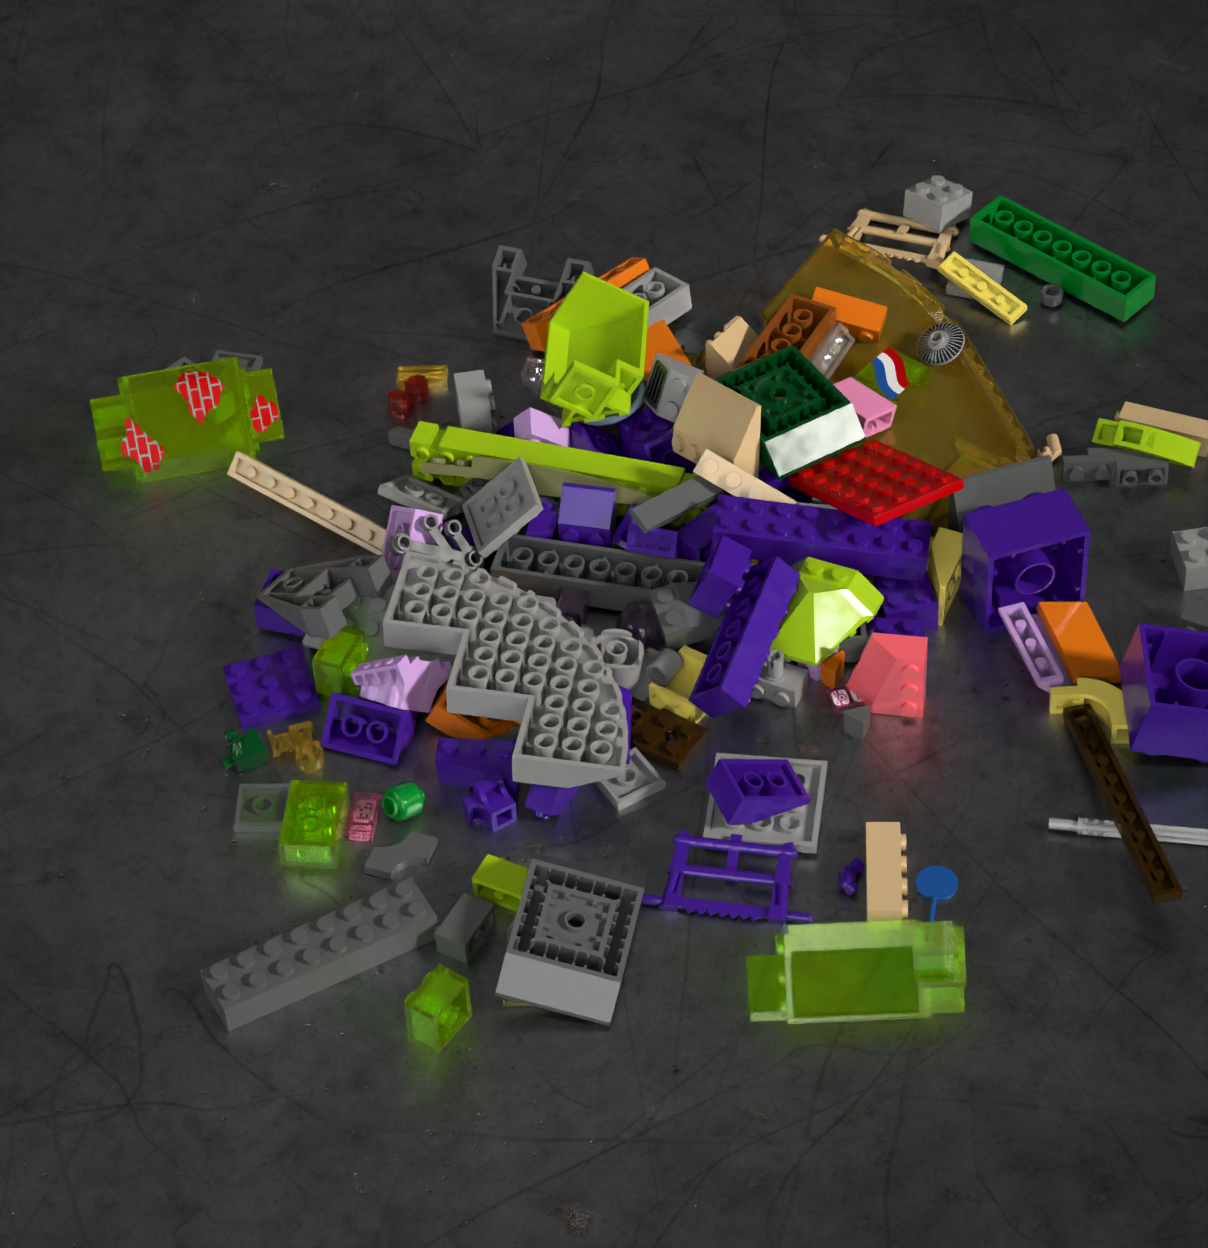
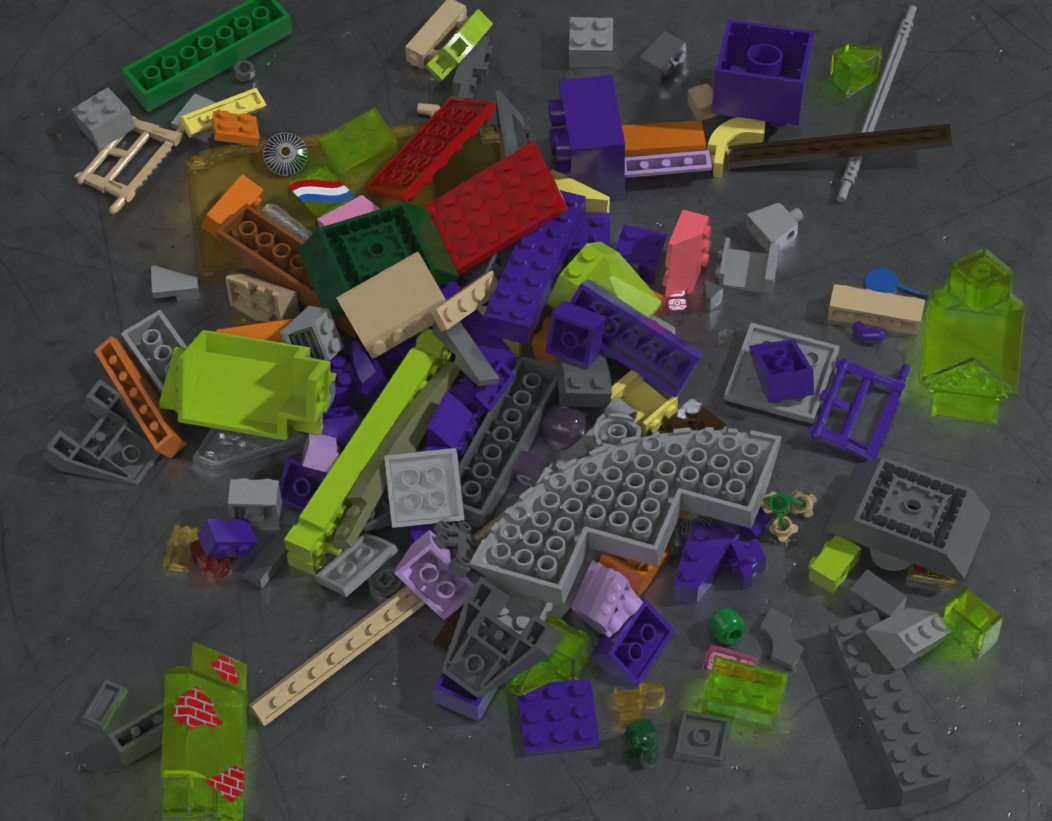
camera: 80 degrees left, 10 degrees up
none -> light grey slope [151,266,200,301]
none -> dark purple brick [197,519,258,558]
none -> orange plate [212,110,260,146]
none -> clear neon green brick [318,107,398,183]
none -> red plate [363,96,497,202]
none -> clear neon green slope [506,662,561,696]
none -> light grey panel [715,237,780,294]
none -> light grey torso [746,203,803,254]
none -> tan plant [761,491,816,542]
none -> light grey slope [865,608,953,670]

